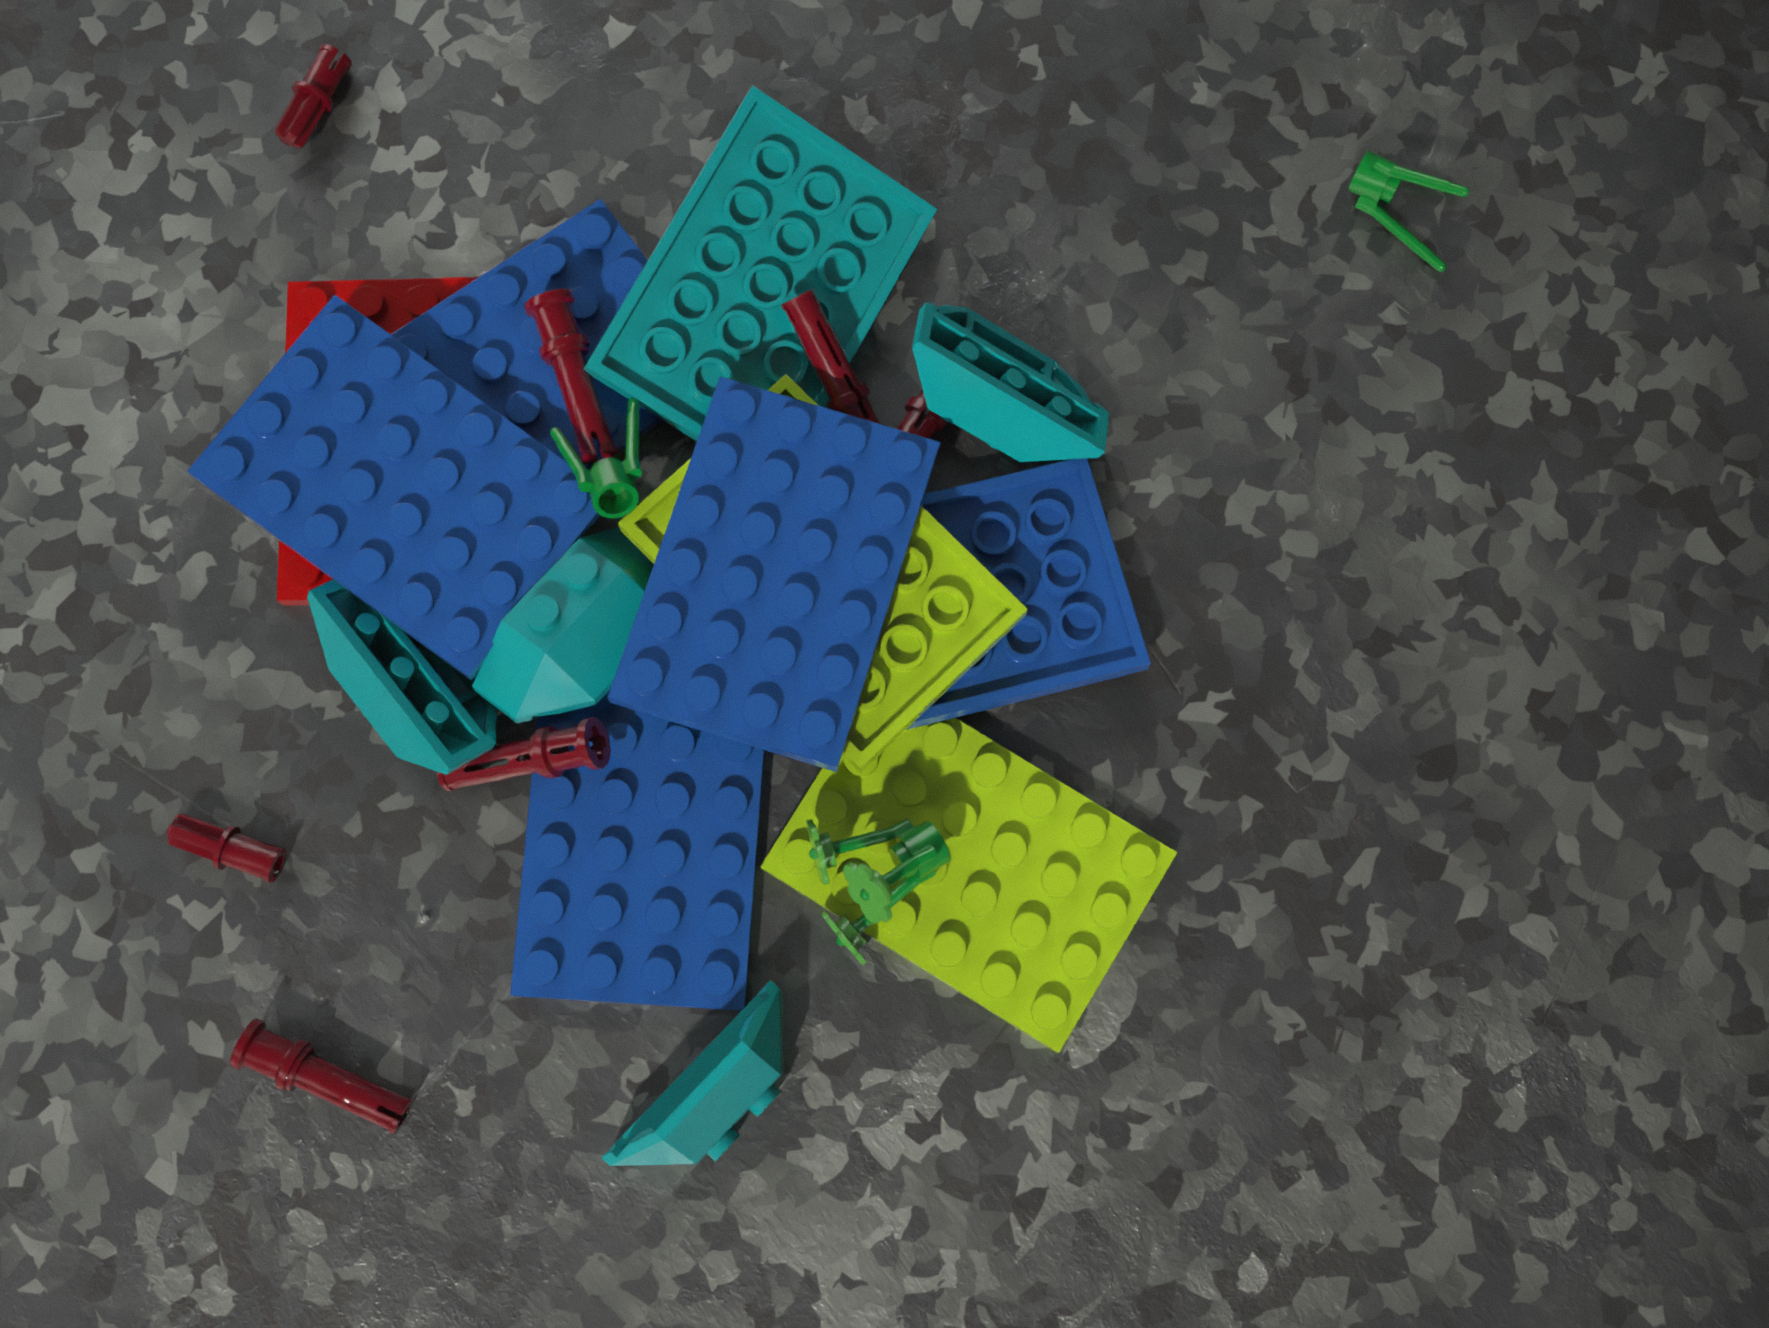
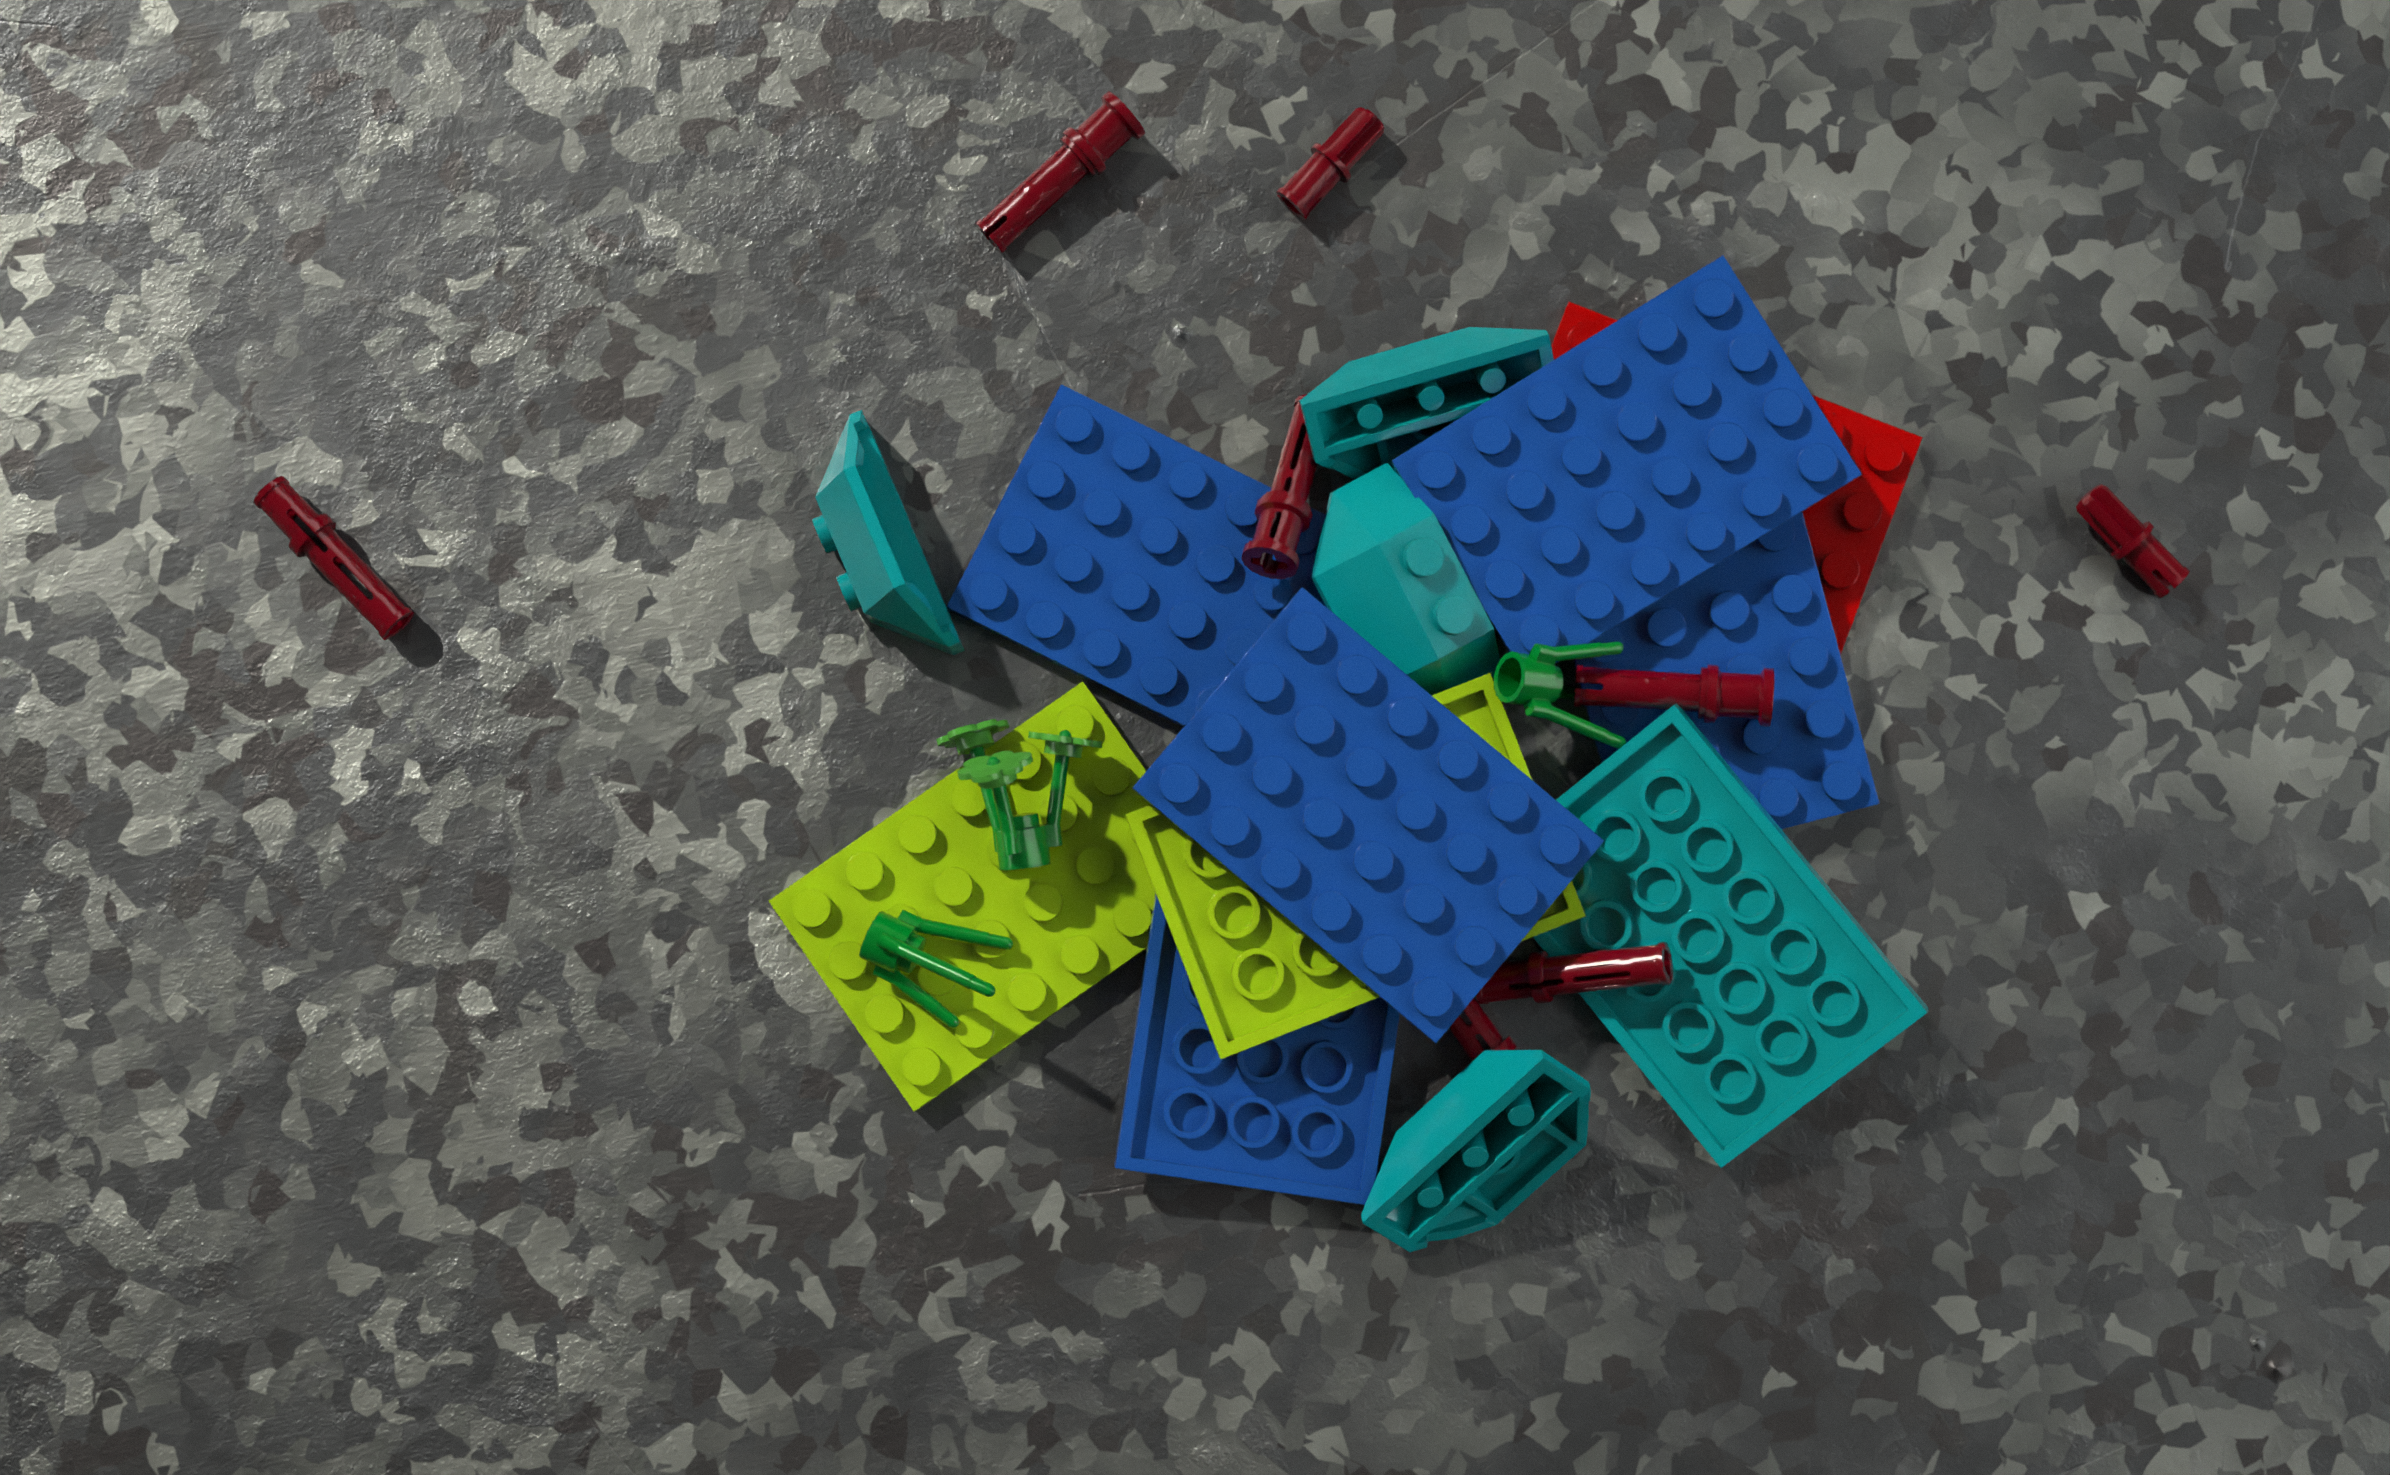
camera: 115 degrees right, 5 degrees up
none -> green plant [859,910,1013,1028]

